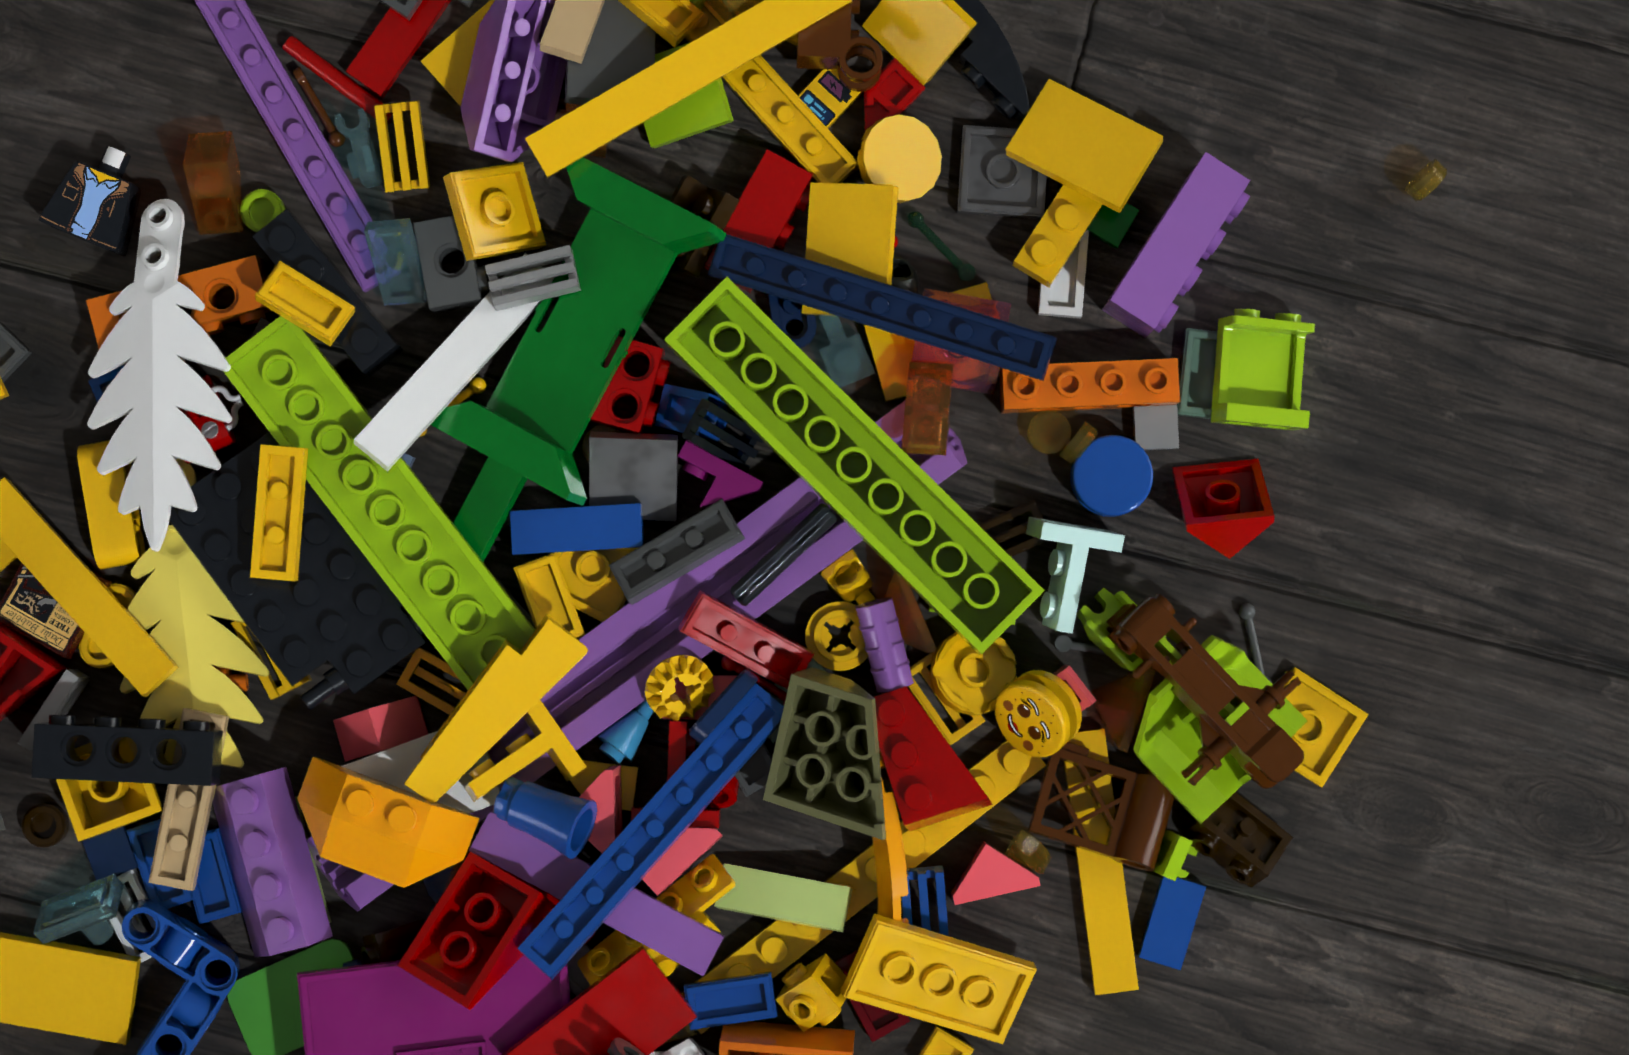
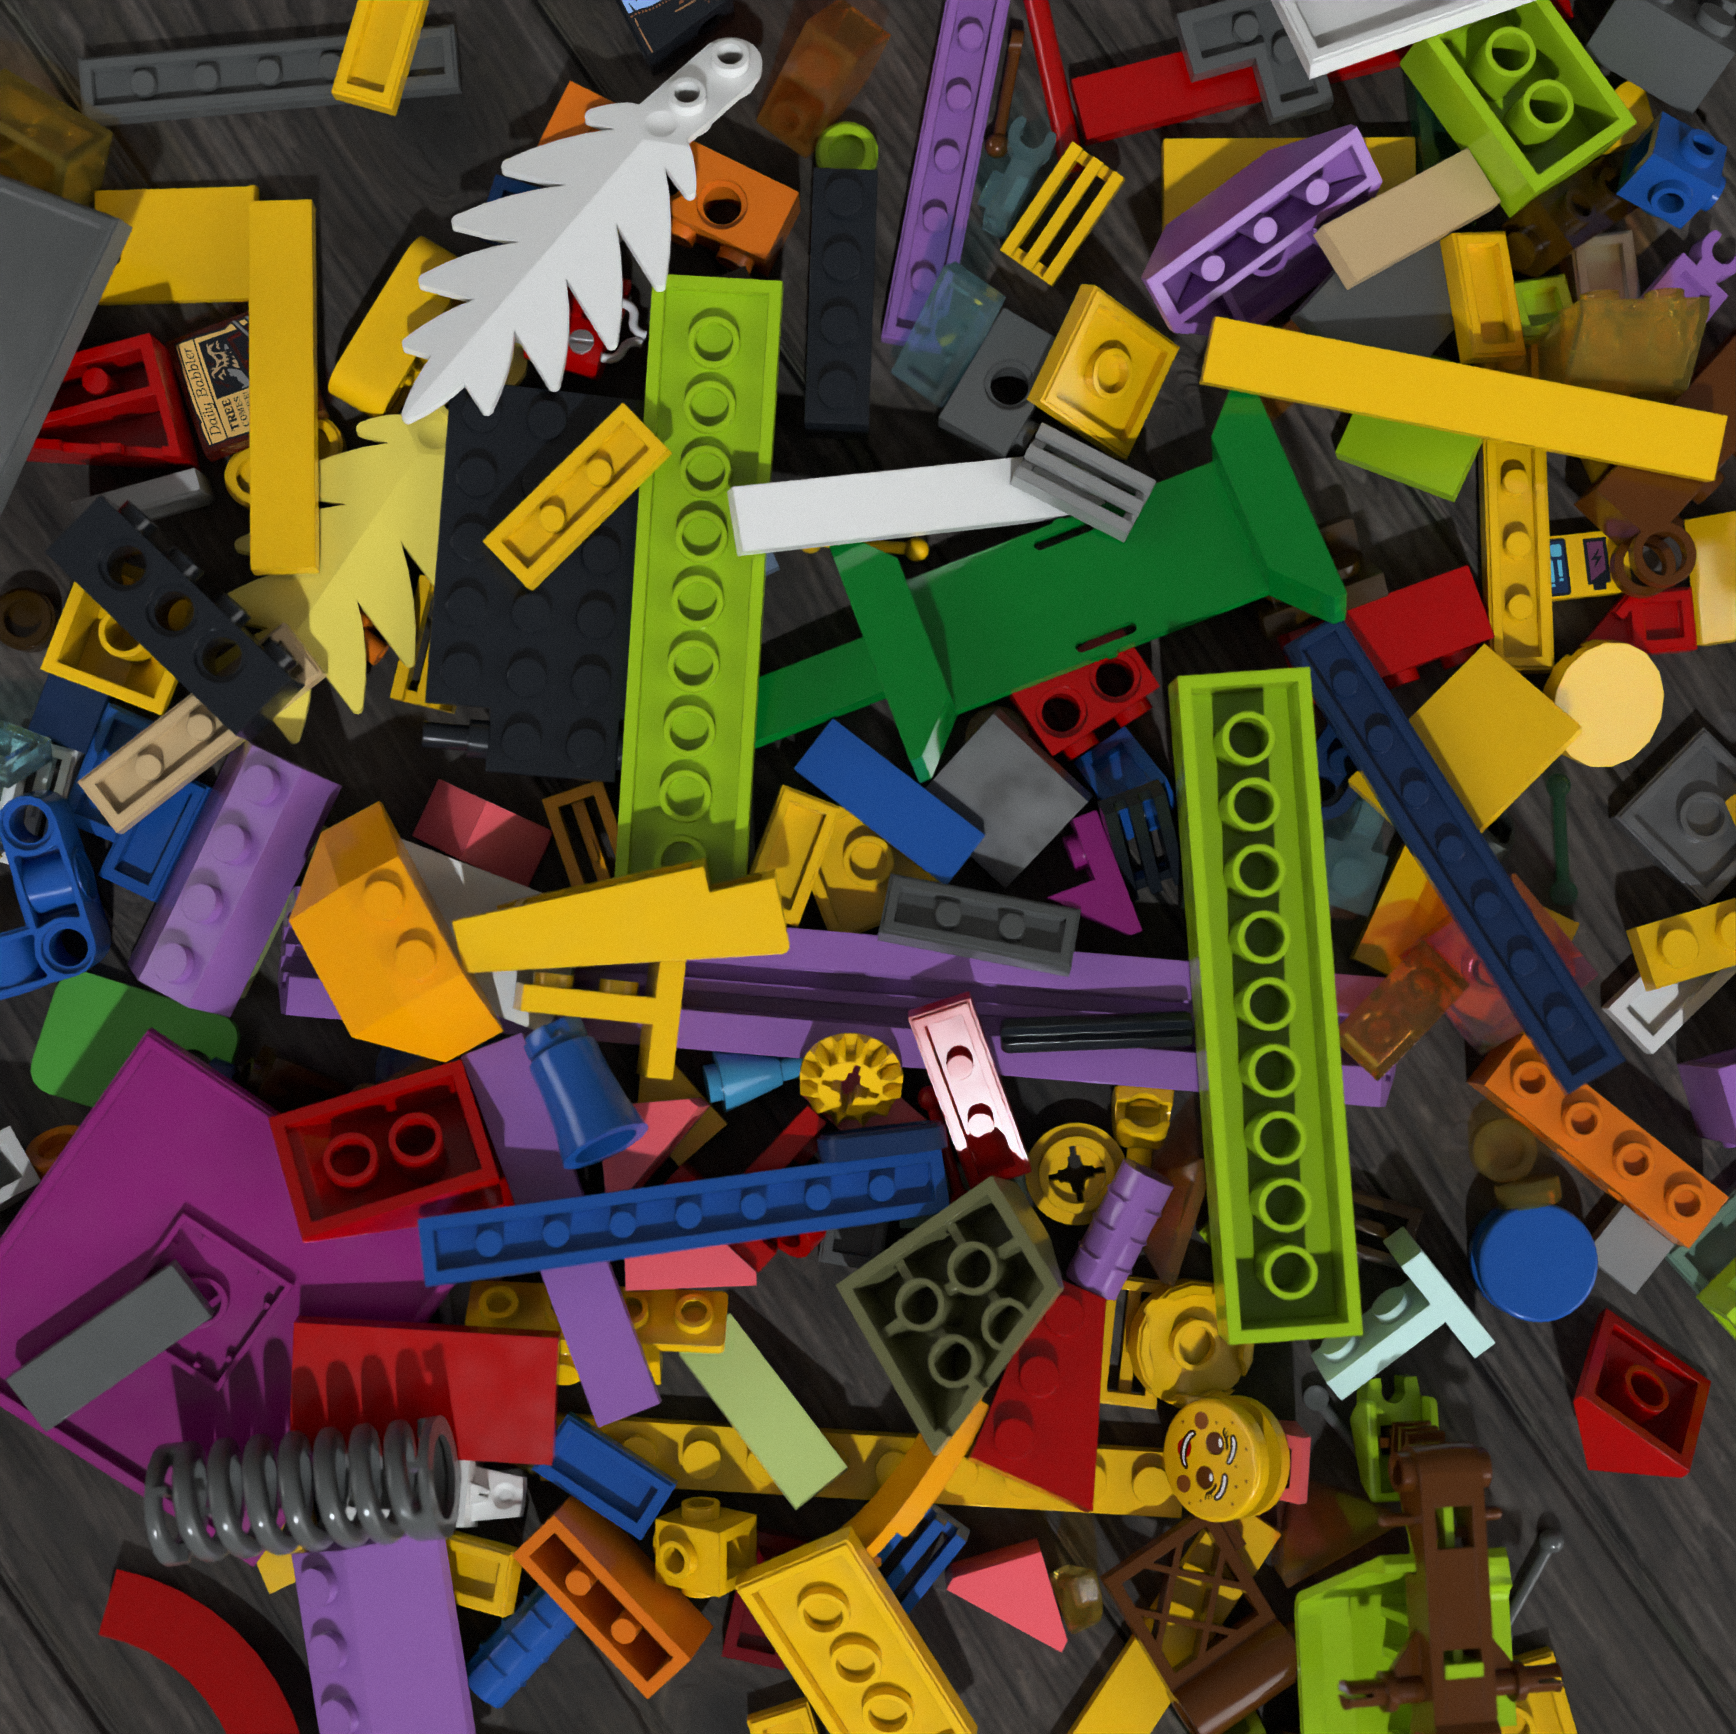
camera: 40 degrees right, 0 degrees up
yellow tile [255,261,355,347] -> none

